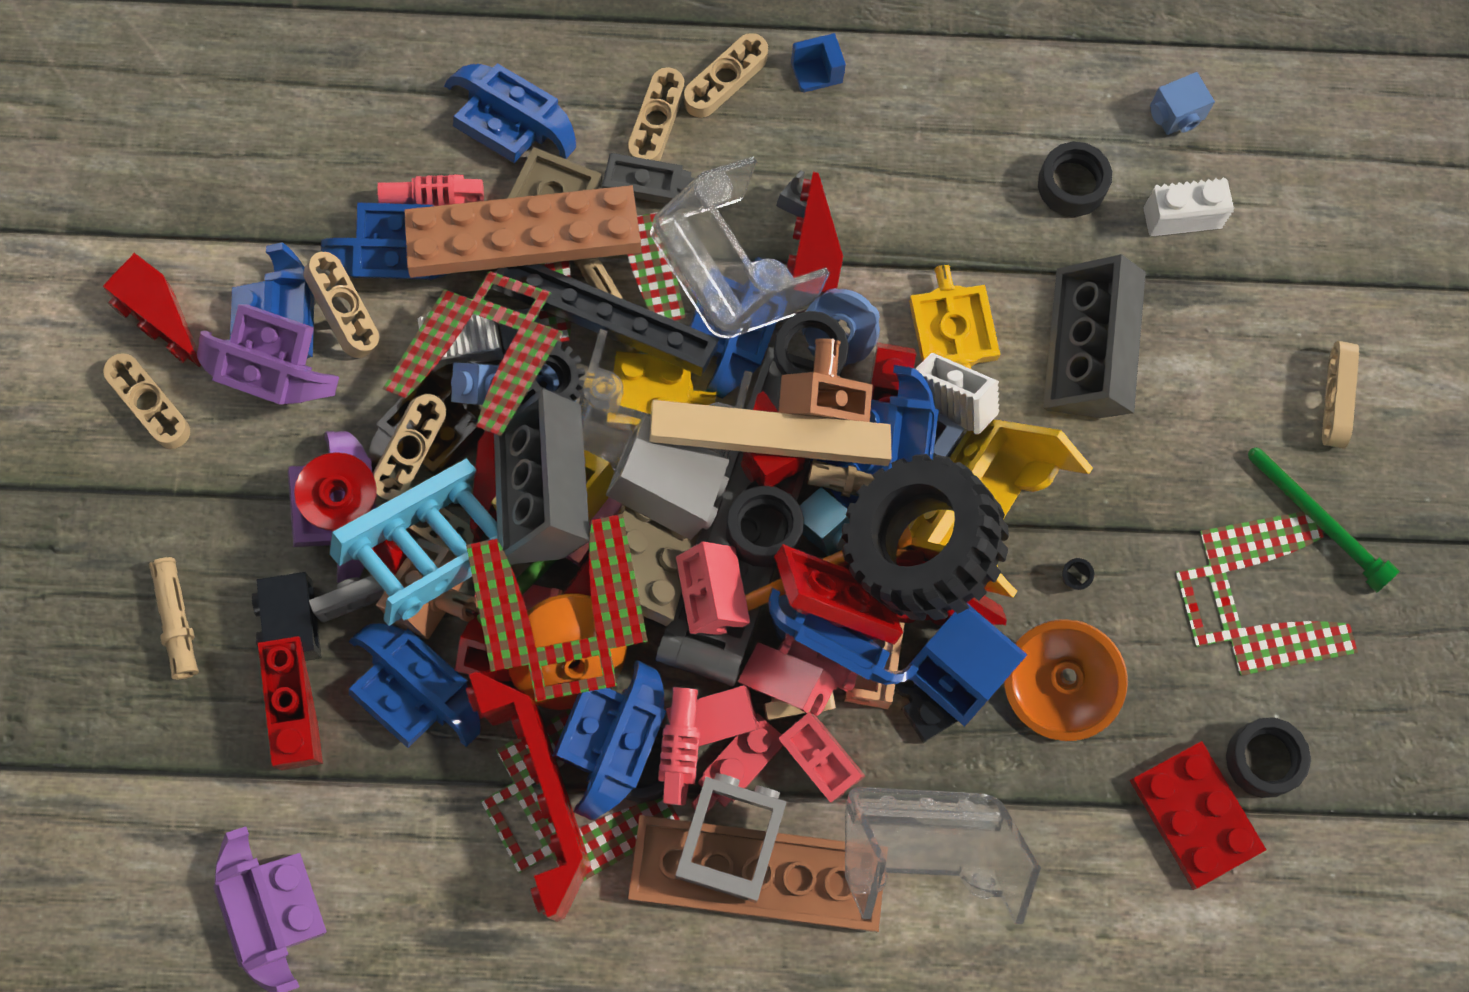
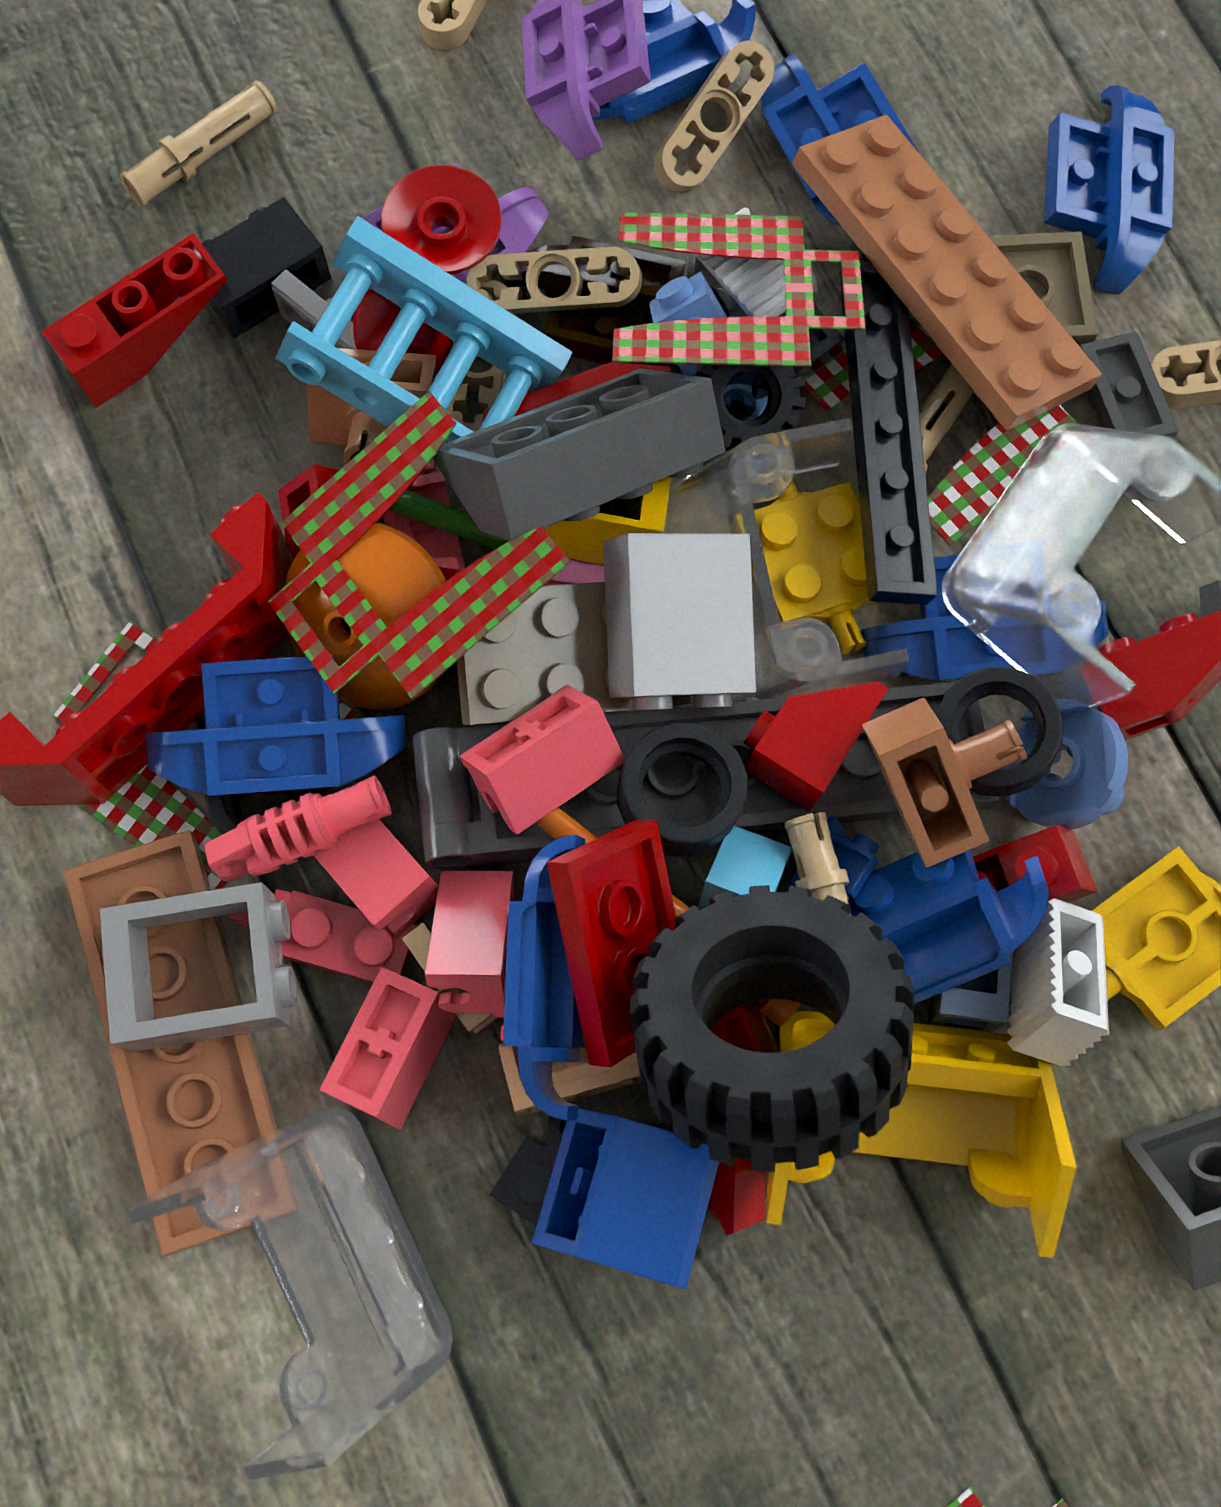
camera: 70 degrees right, 0 degrees up
blue plate [349,624,481,748] -> none
coral hinge [377,175,484,206] -> none
tan tile [649,400,892,466] -> none
orange dish [1004,619,1128,741] -> none
black hinge [1062,558,1095,590] -> none

